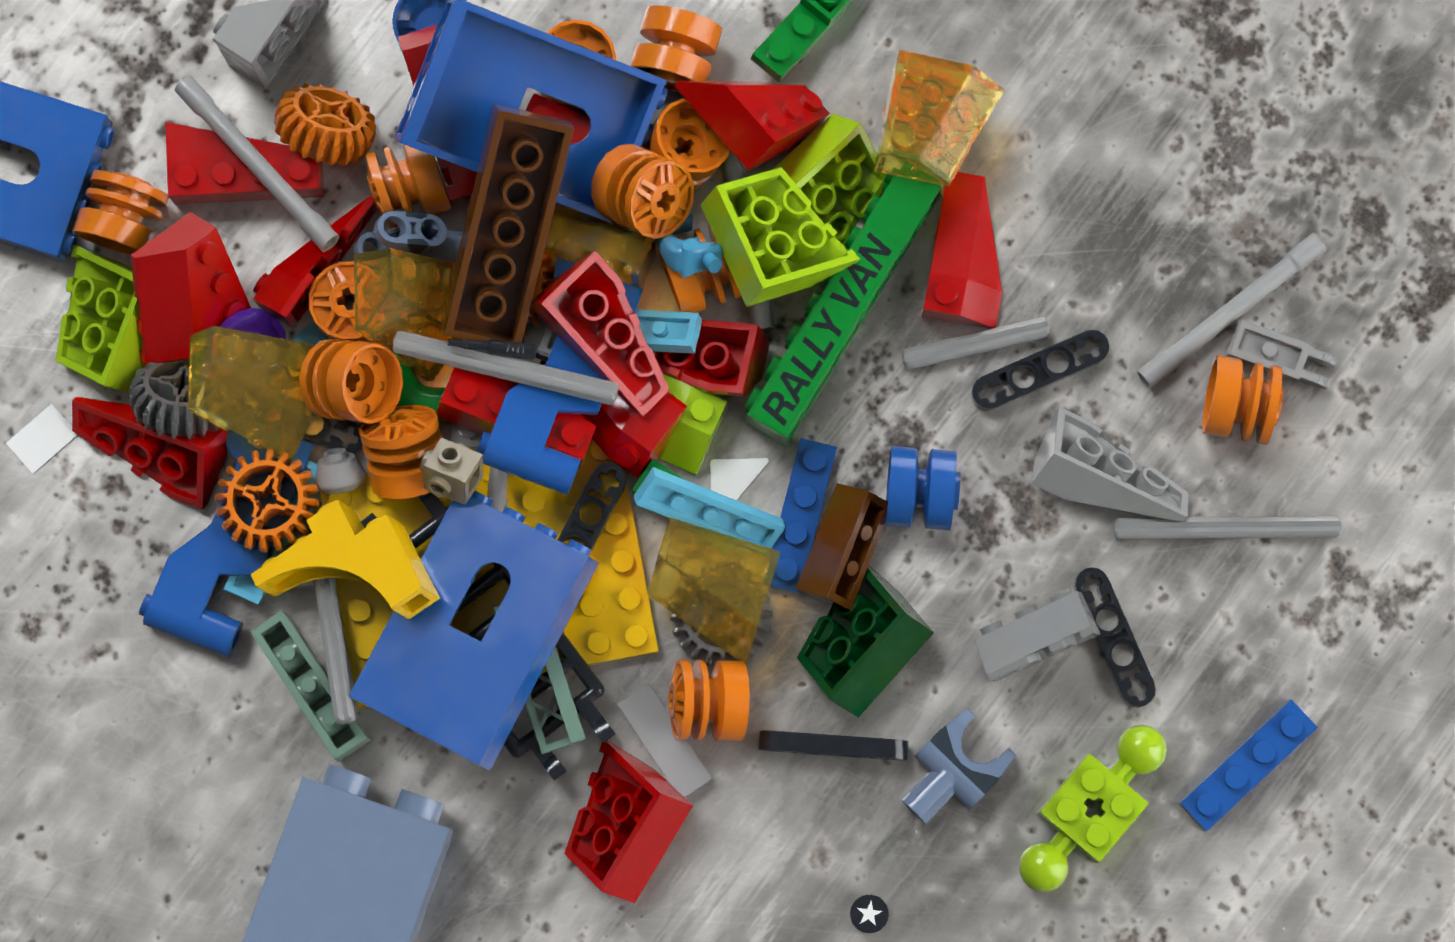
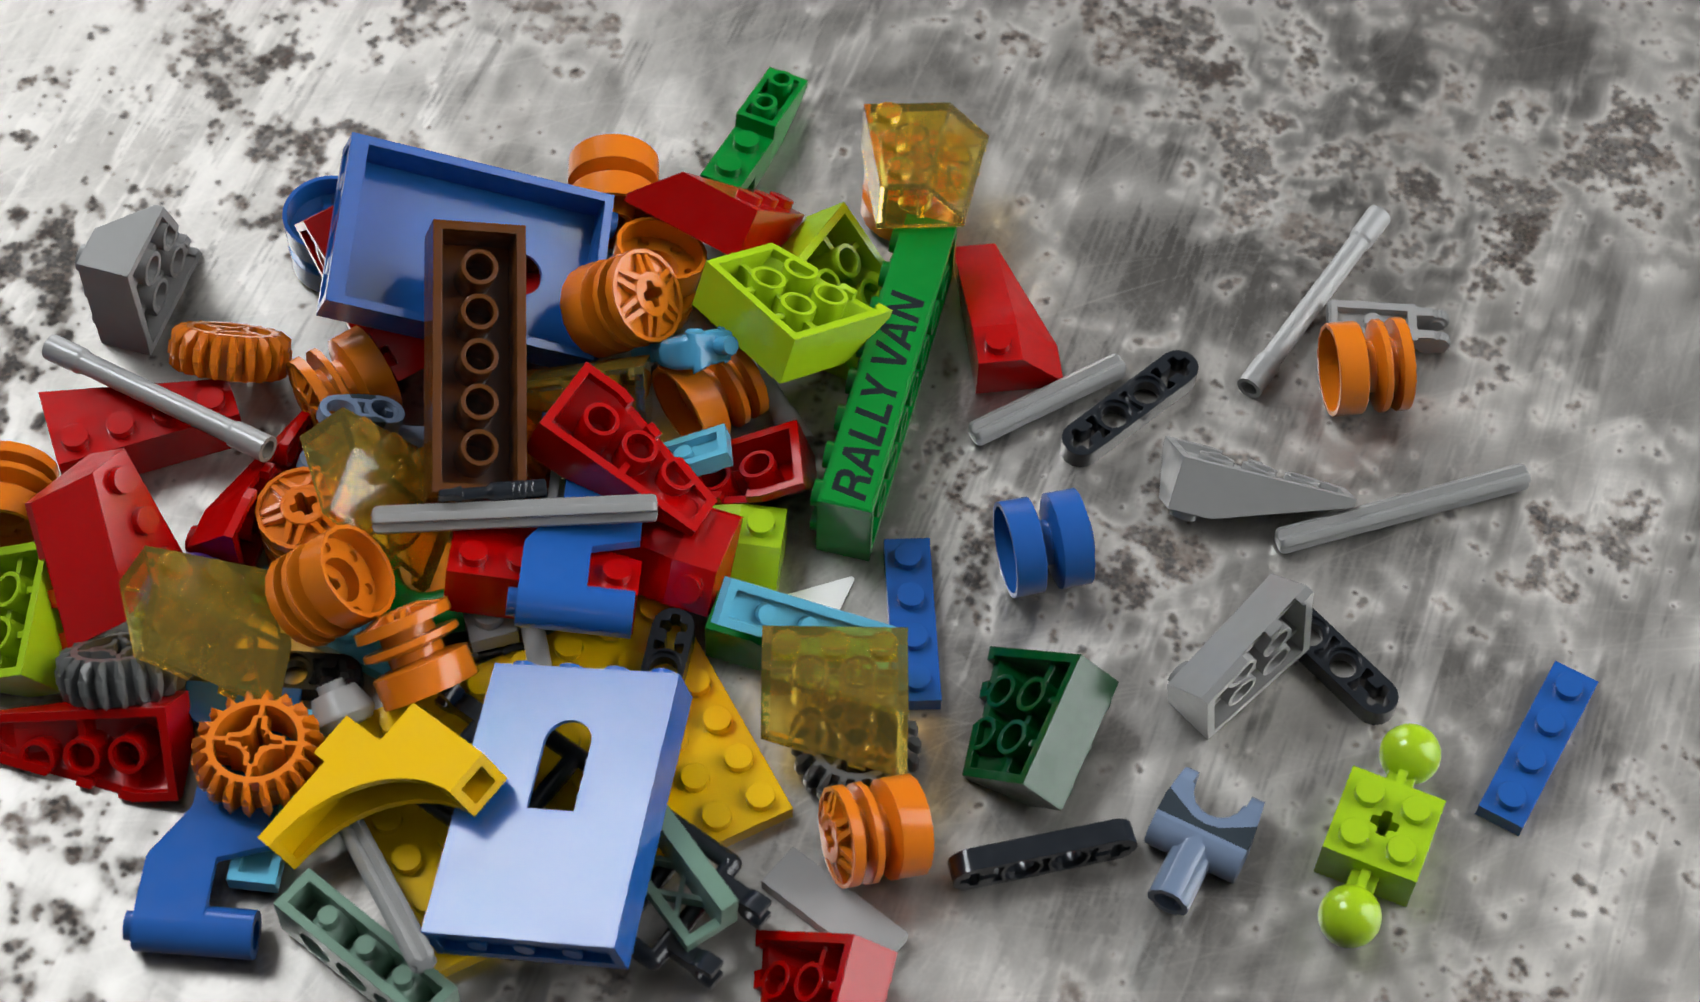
camera: 20 degrees left, 25 degrees down
dark tan brick [420,438,483,505] -> none
reddish brown brick [796,483,888,610] -> none

